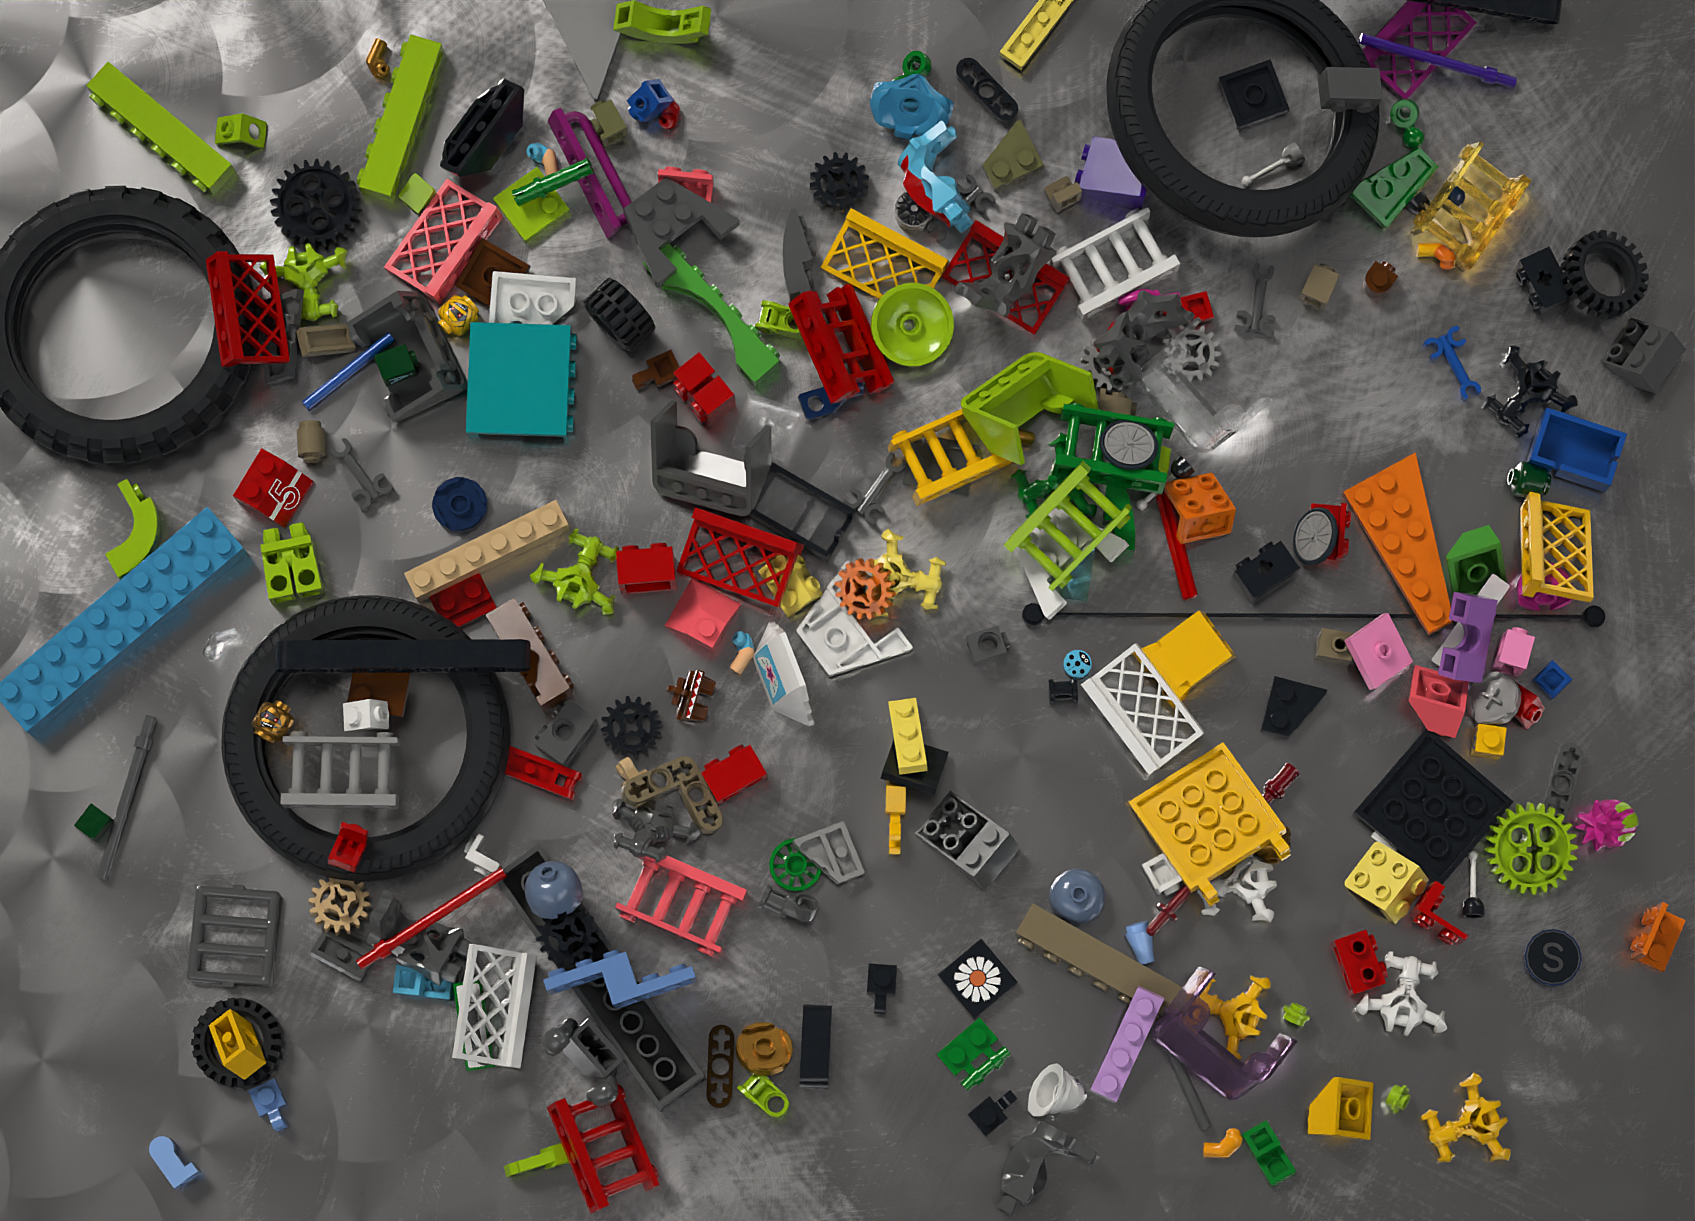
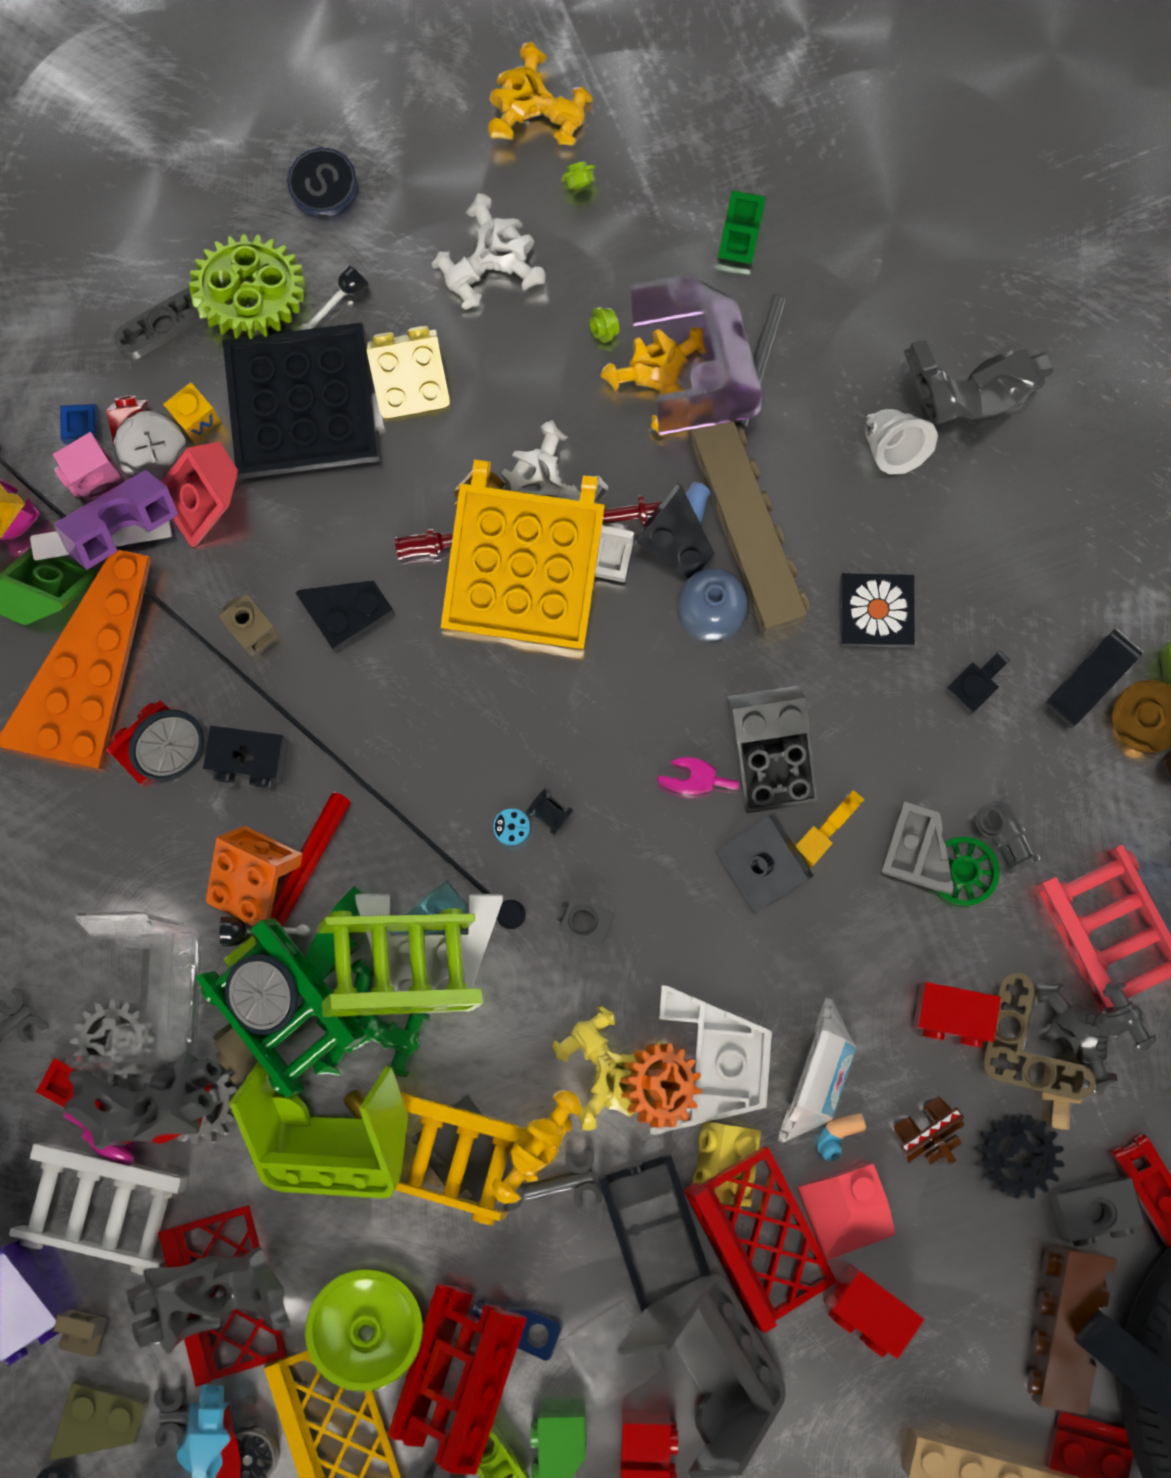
camera: 135 degrees left, 0 degrees up
lime piece [529,528,619,615] -> none
light yellow plate [888,698,927,775] -> none
green plate [936,1017,1011,1091] -> none
black plate [968,1090,1018,1136] -> none
white fence [1081,643,1205,775] -> none
lavender plate [1091,986,1164,1102] -> none
yellow piece [1133,610,1236,710] -> none
light orange arm [1203,1128,1243,1158] -> none
yellow slope [1308,1077,1374,1140] -> none
red brick [1331,929,1388,997] -> none
bright pink plate [1344,613,1413,690] -> none
red bracket [1410,880,1468,946] -> none
dark pink hair [1575,799,1639,851] -> none
orange bracket [1630,902,1686,973] -> none
none -> yellow piece [492,1090,582,1204]
none -> black wing [634,483,715,579]
none -> dark pink hand [657,757,740,795]

